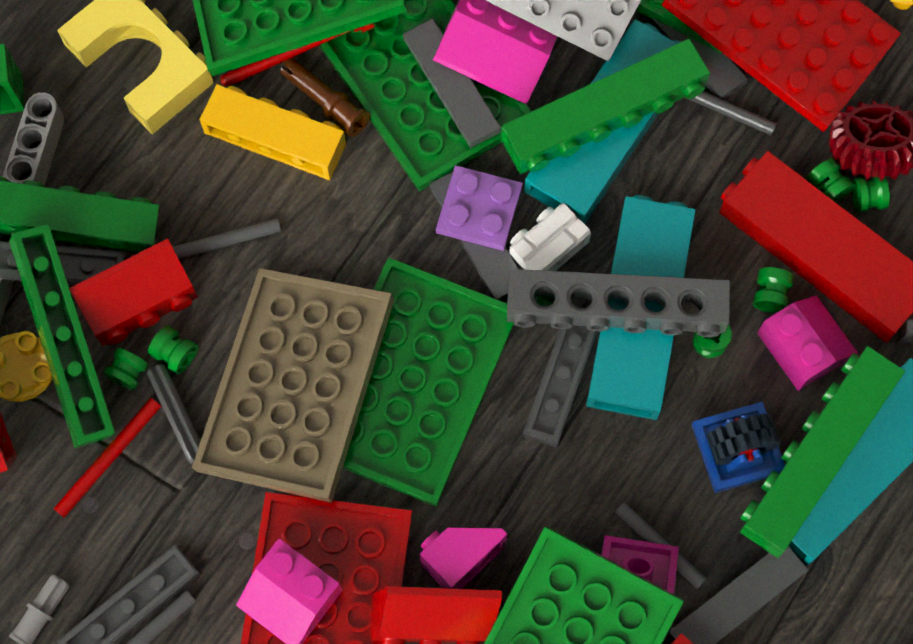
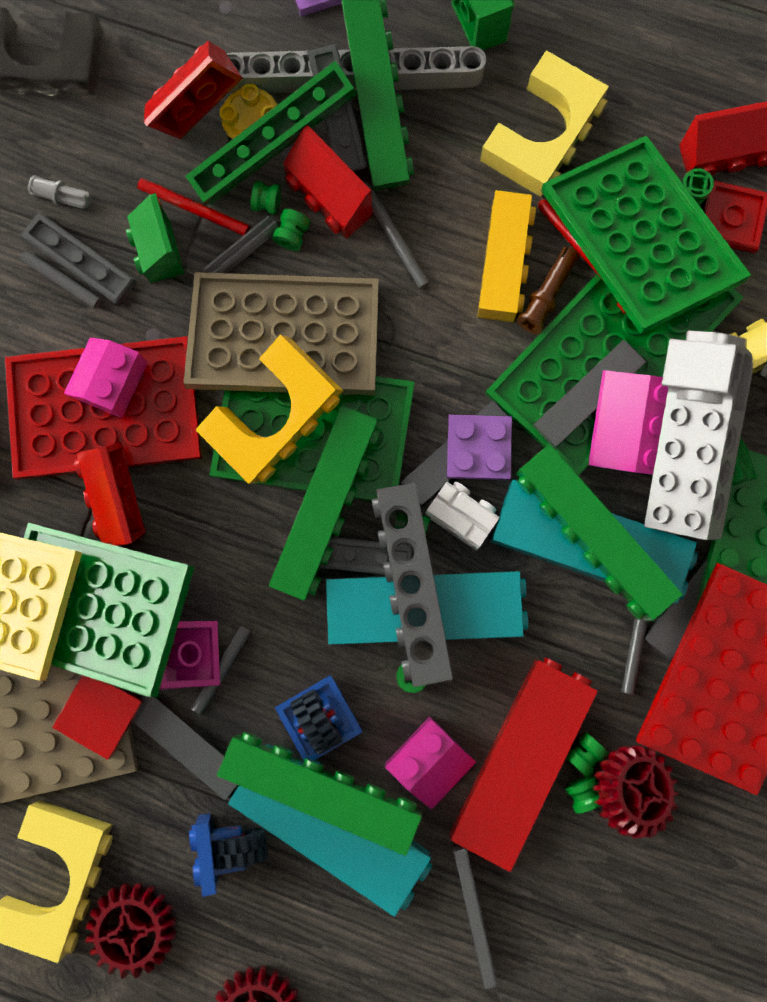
camera: 80 degrees right, 10 degrees up
dark pink slope [420,527,507,589] -> none
green wheel [752,267,794,313] -> none
none -> green slope [126,193,185,284]
none -> plate [189,813,268,896]
none -> yellow arch [195,335,344,484]
none -> green brick [269,405,381,601]

